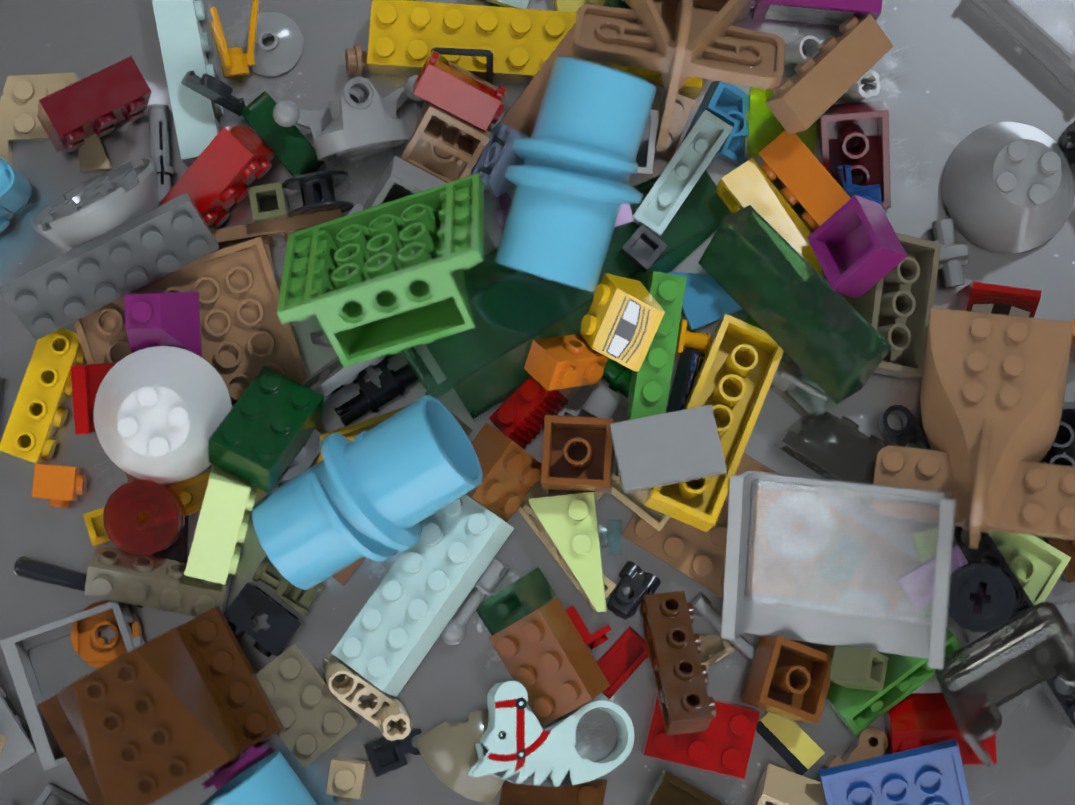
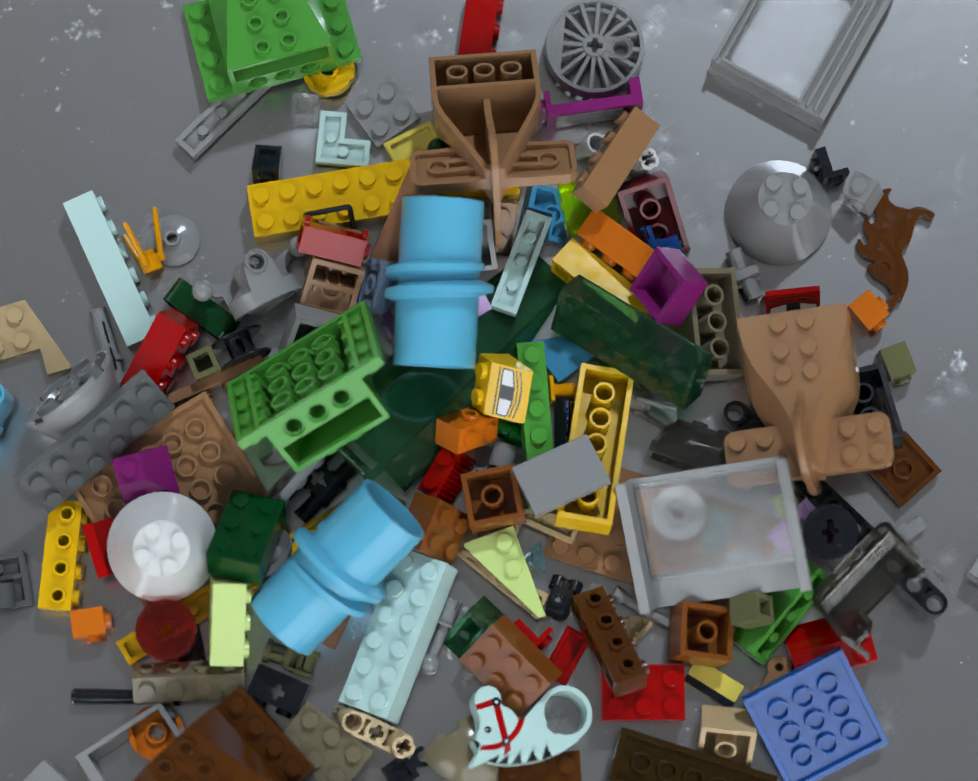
camera: 10 degrees left, 5 degrees down
dark red brick [37,56,151,152] -> none
black tile [181,70,246,116] -> none
medium nougat plate [345,45,368,77] -> none
black plate [619,224,668,274] -> none
yellowish green wing [988,530,1071,611] -> none

